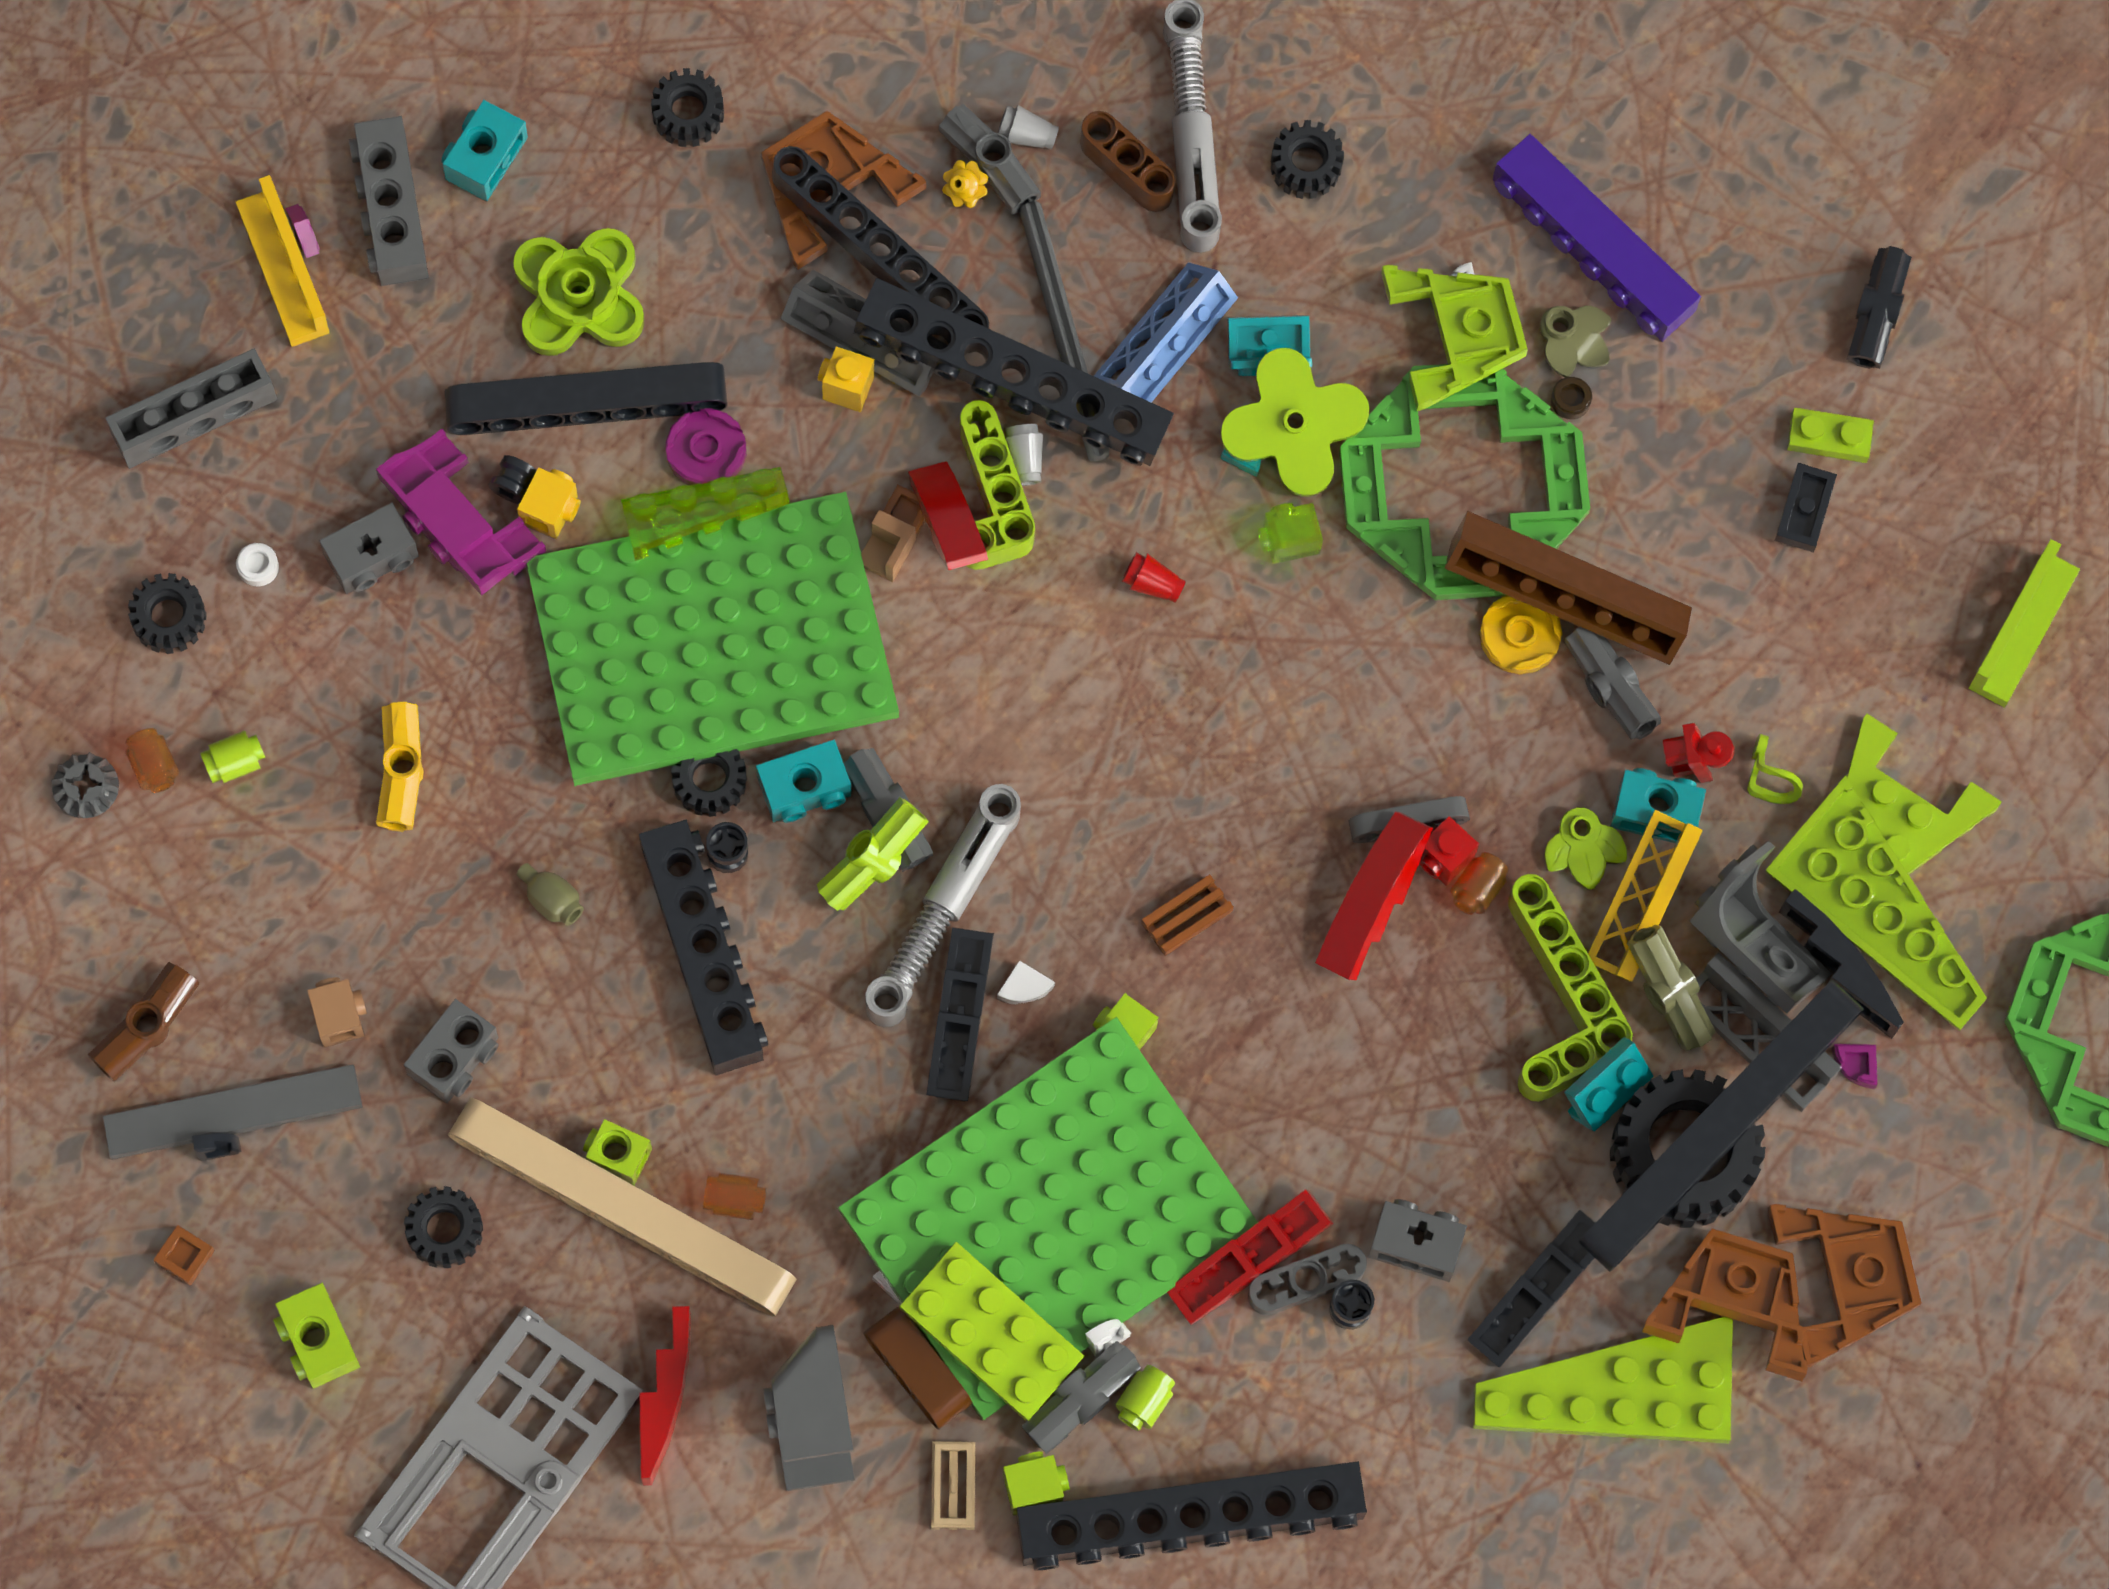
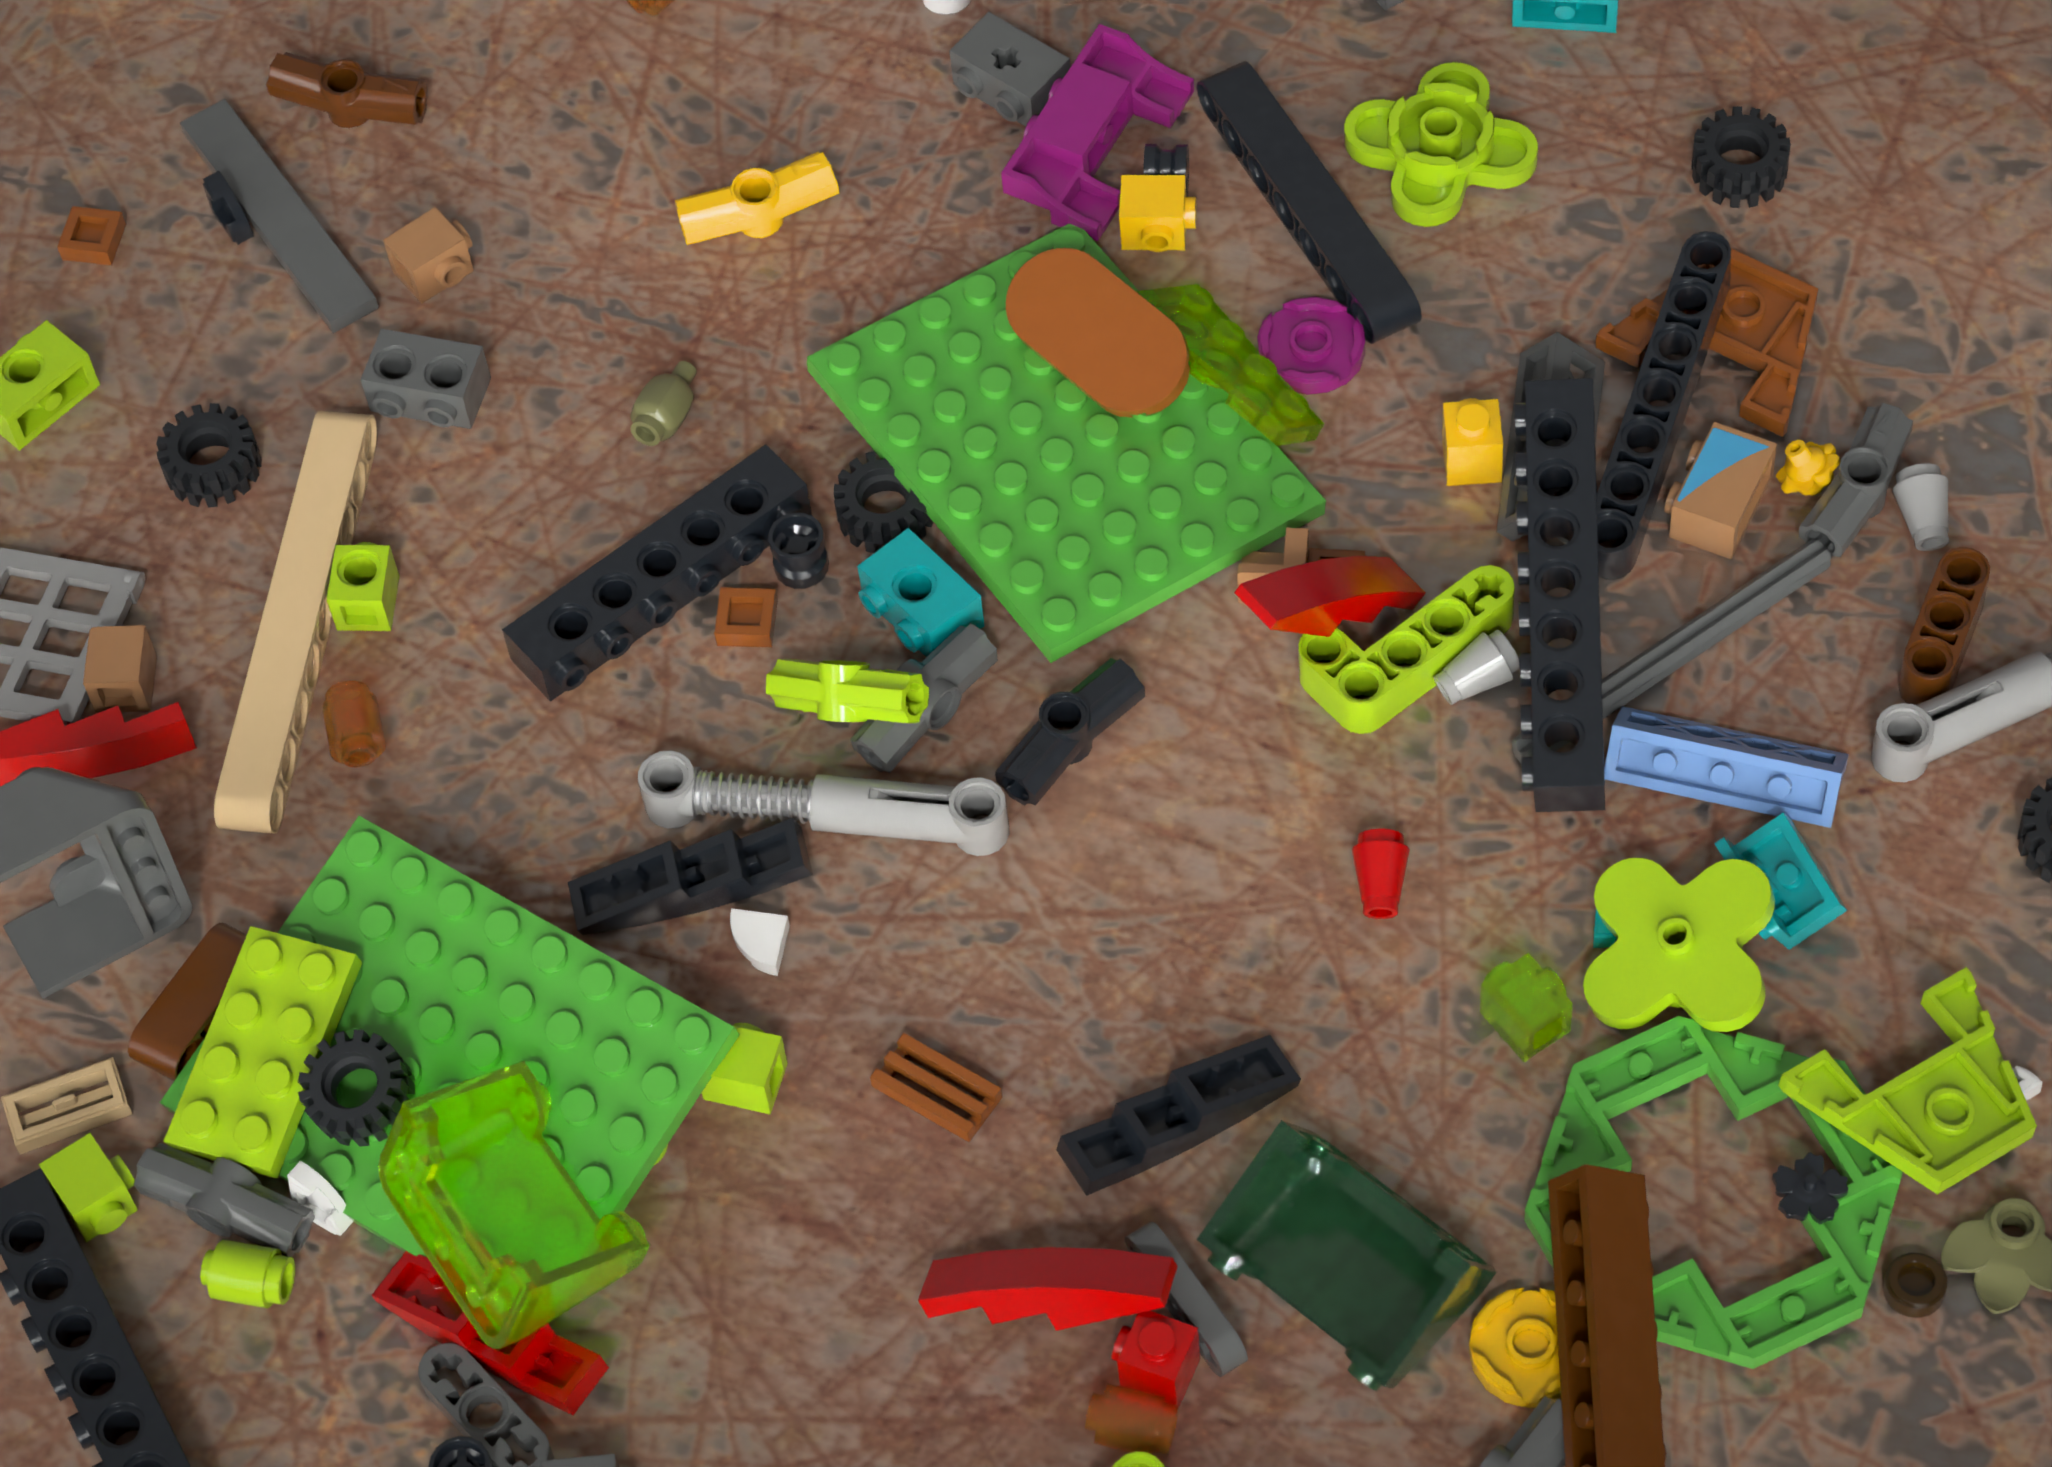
camera: 80 degrees right, 15 degrees down
lime brick [200,730,266,783] -> none
none -> medium nougat panel [83,625,157,713]
none -> black tyre [298,1029,415,1147]
none -> clear neon green windscreen [378,1061,651,1349]
none -> dark orange tile [714,587,778,647]
none -> black piece [995,658,1145,806]
none -> dark orange tile [1006,248,1190,418]
none -> black slope [1056,1035,1301,1196]
none -> clear green windscreen [1196,1120,1498,1391]
none -> medium nougat brick [1664,422,1777,560]
none -> black plant [1772,1152,1848,1224]

